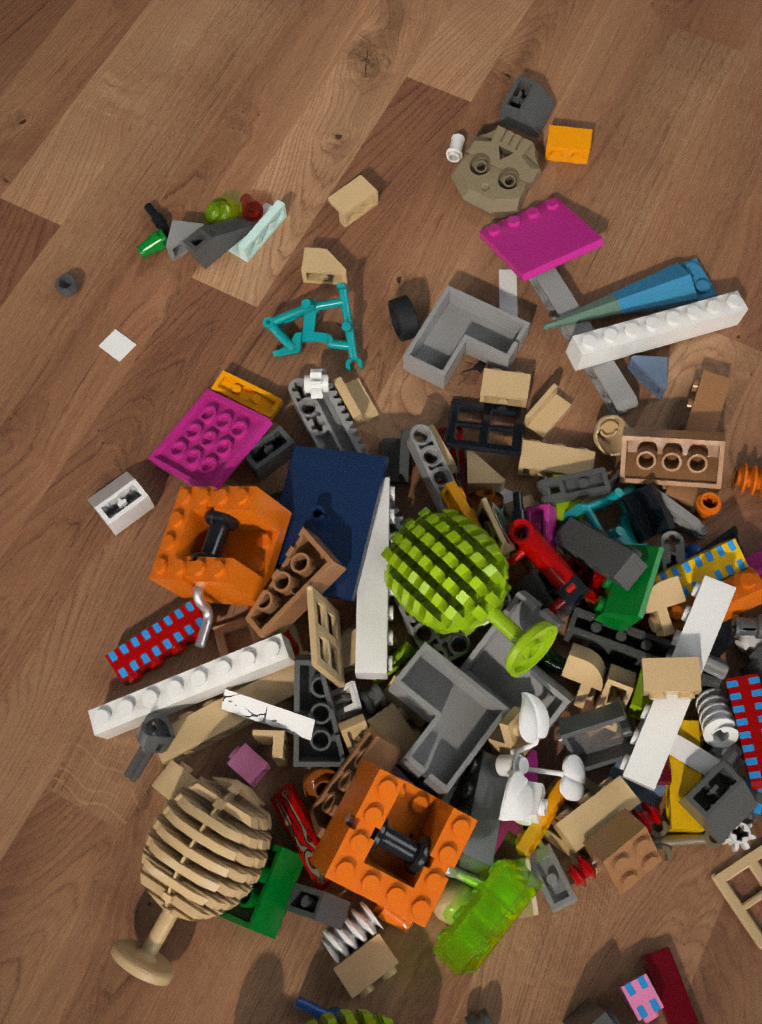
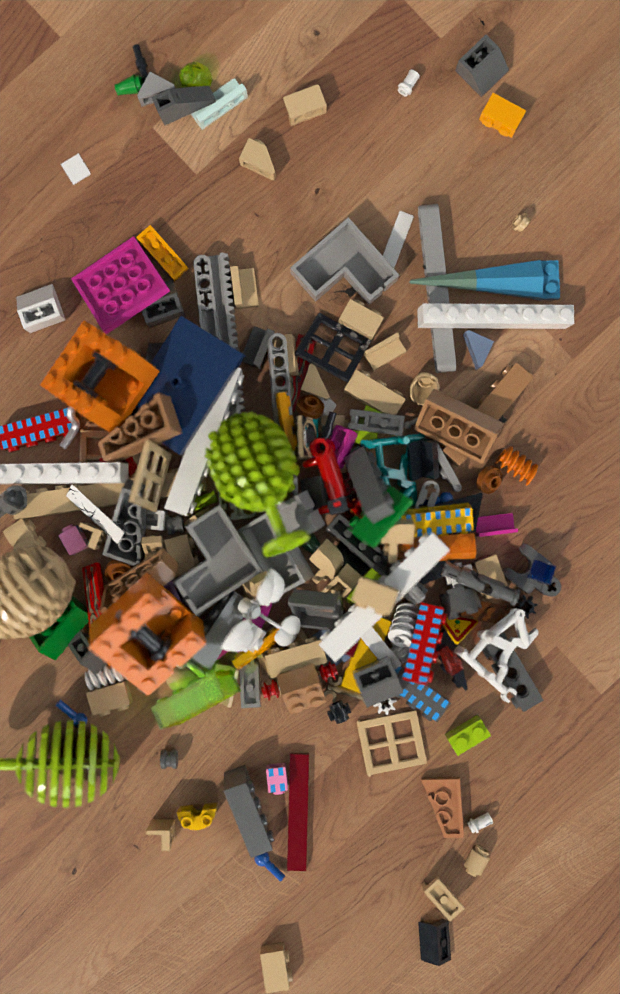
camera: 20 degrees right, 20 degrees up
dark grey tile [55,274,79,297] -> none
clear red cone [240,194,263,222] -> none
teal piece [263,282,364,371] -> none
white gear [304,369,329,399] -> none
black tyre [388,295,420,342] -> none
dark tan brick [451,125,542,217] -> none
dark pink plate [479,197,603,282] -> none
orange cone [695,492,721,521] -> none
none -> black gear [327,700,351,724]
none -> dark orange plate [477,466,502,494]
none -> tan plate [512,213,530,232]

